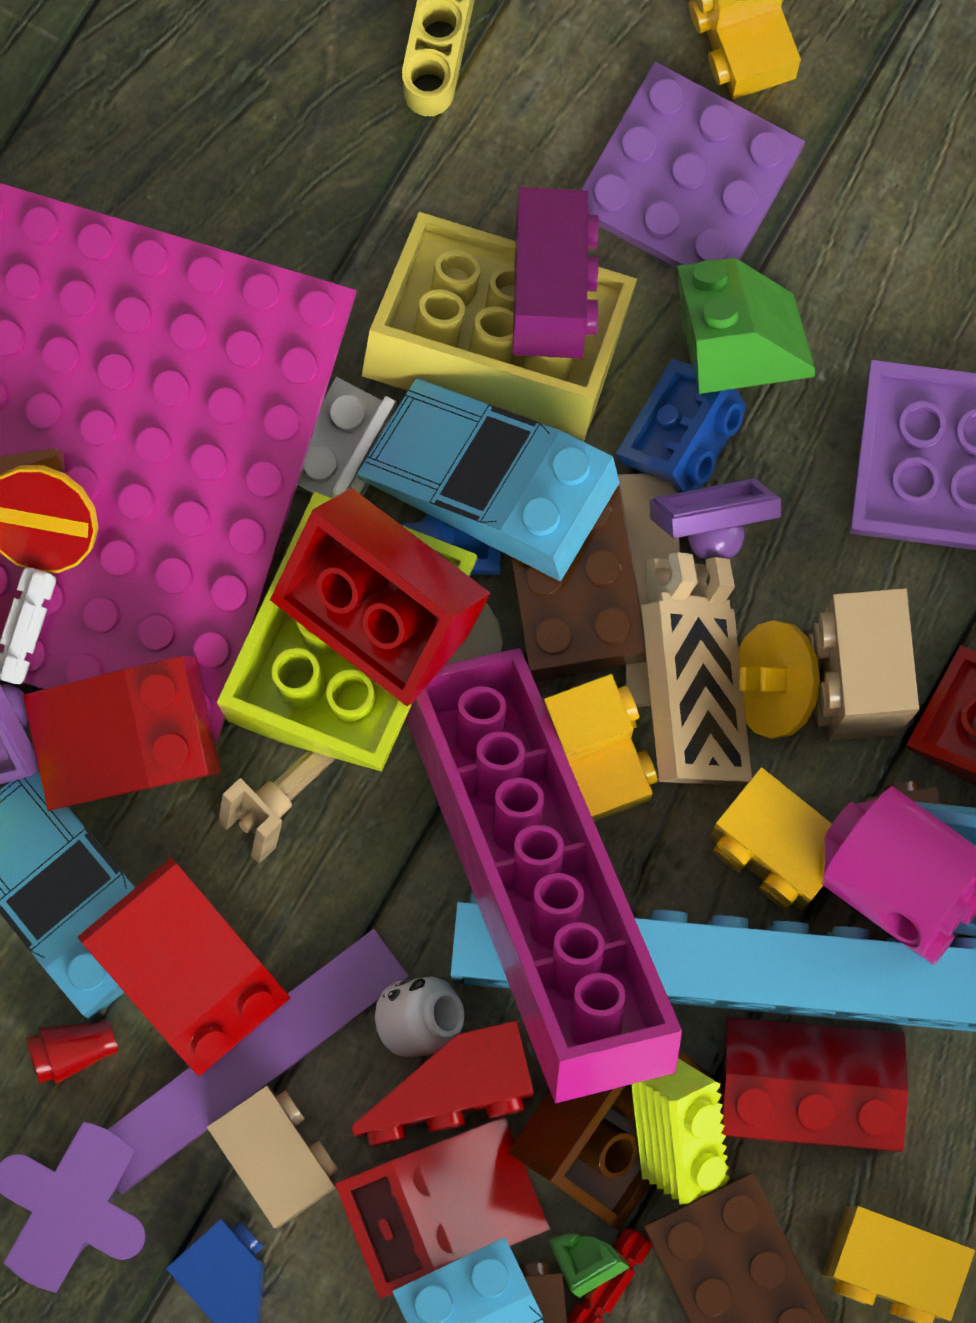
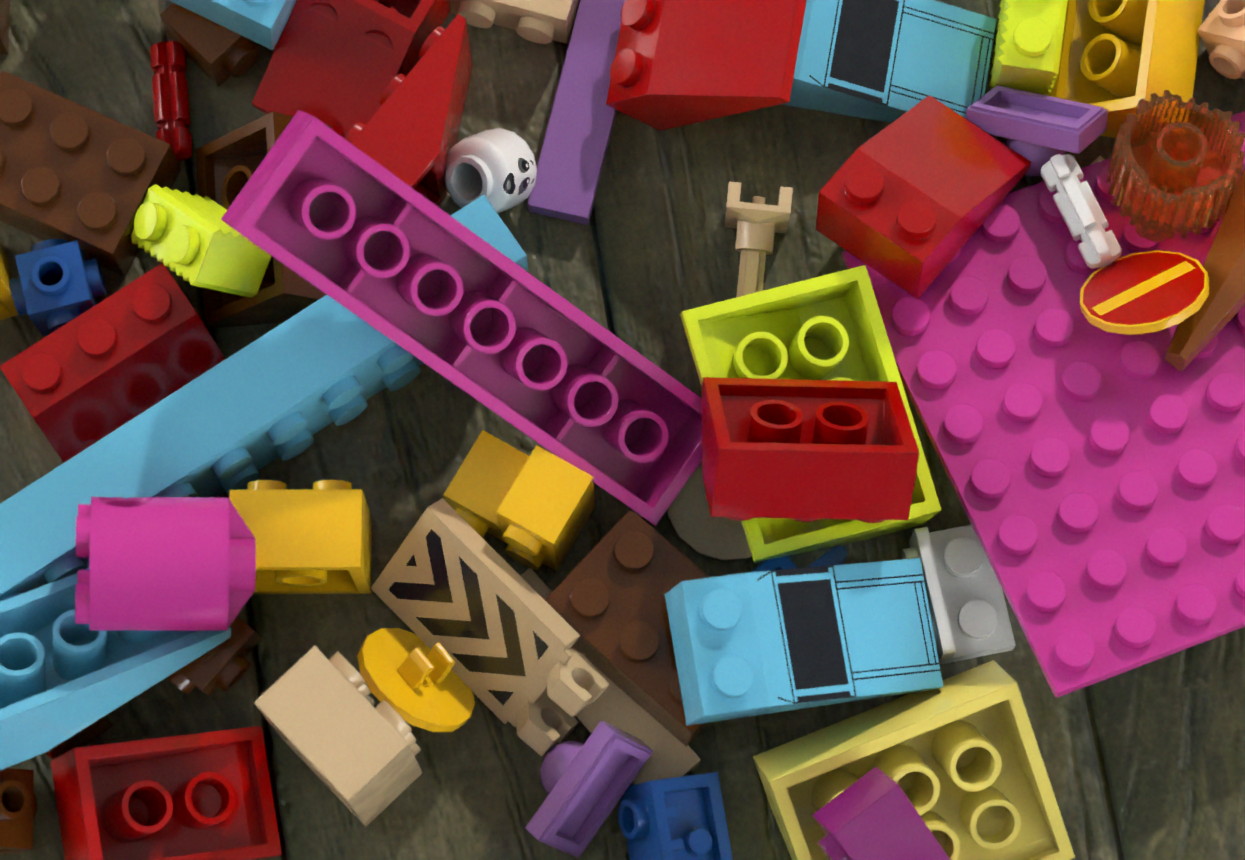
camera: 140 degrees right, 5 degrees down
bright green tile [549,1233,630,1298] -> none
none -> blue brick [10,239,107,336]

